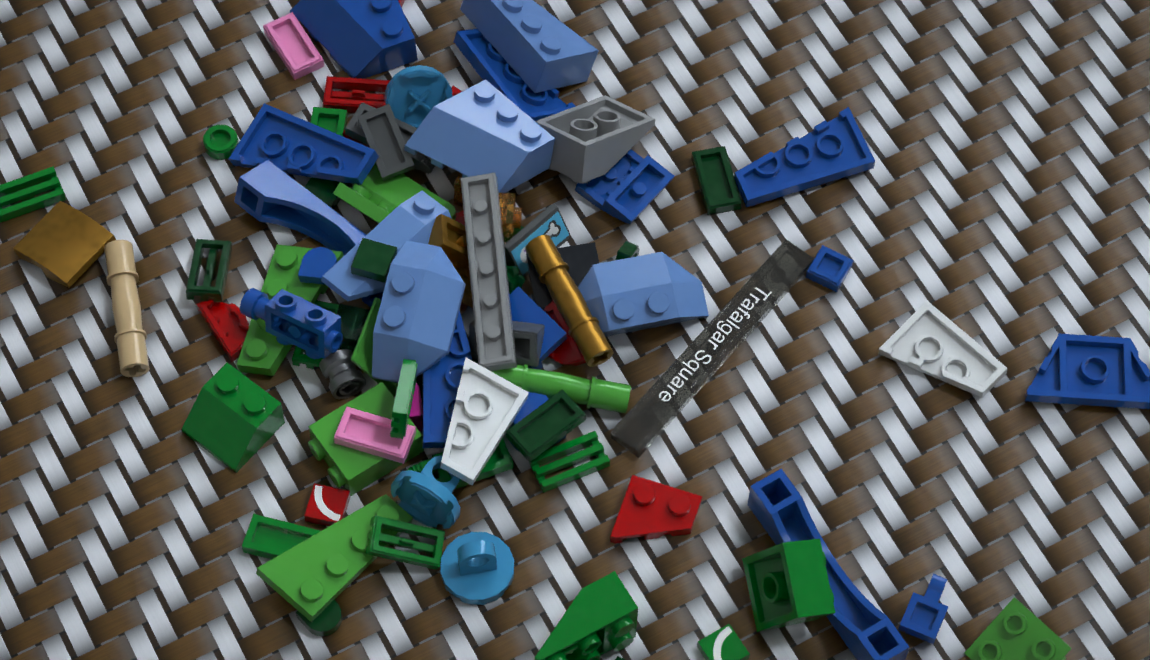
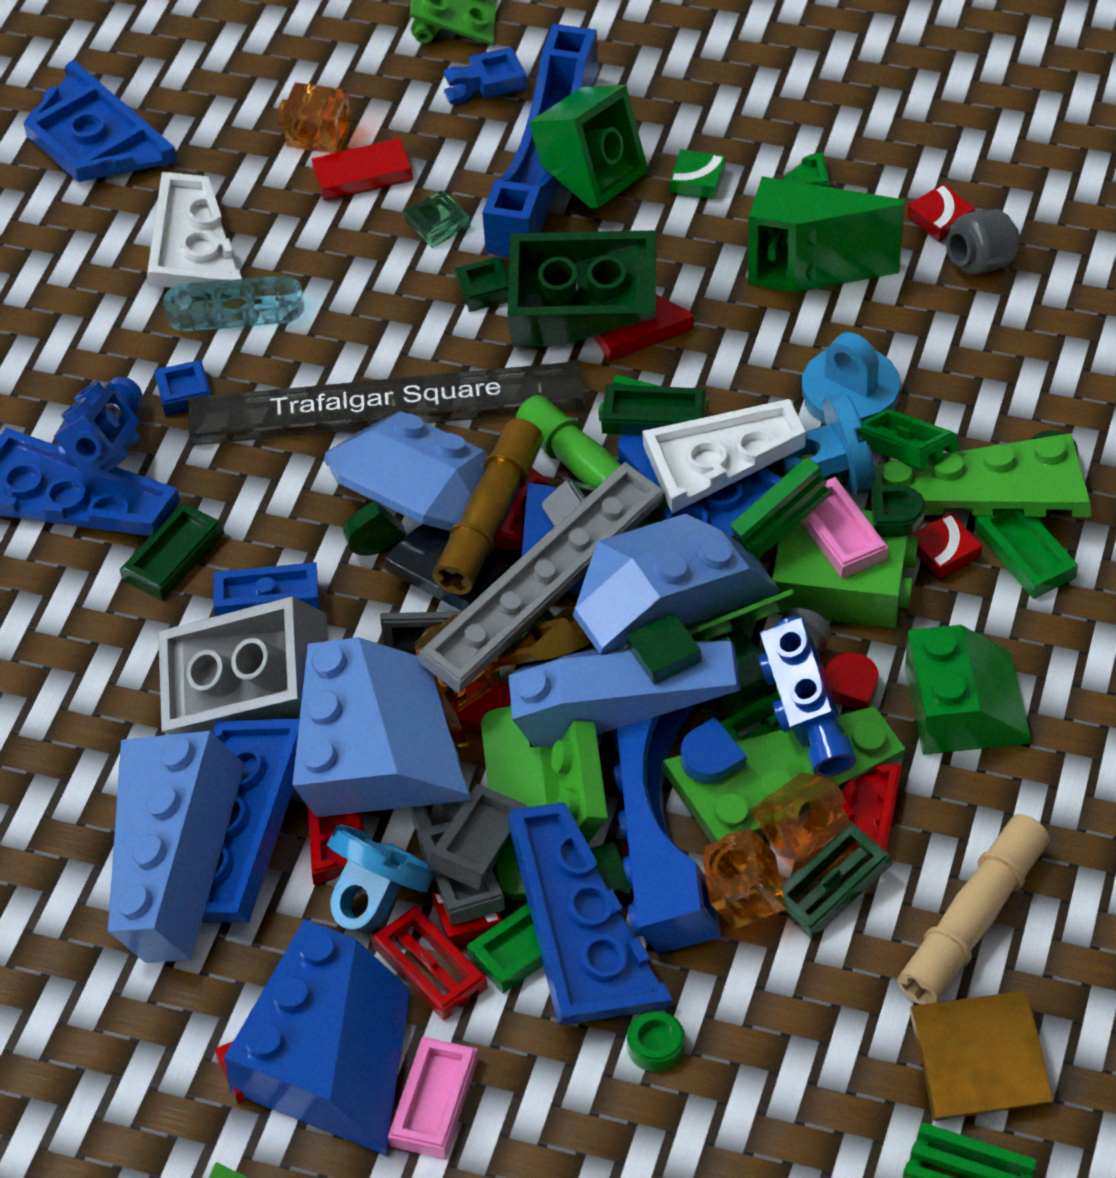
camera: 130 degrees left, 10 degrees down
none -> blue brick [53,377,143,477]
none -> clear light blue beam [163,276,305,331]
none -> clear orange brick [278,82,352,153]
none -> red tile [311,138,413,201]
none -> clear green tile [404,190,470,248]
none -> dark green tile [454,256,509,312]
none -> dark green slope [507,230,656,347]
none -> clear orange brick [701,828,786,929]
none -> clear orange brick [750,772,852,861]
none -> red tile [824,653,879,710]
none -> dark green tile [871,485,925,537]

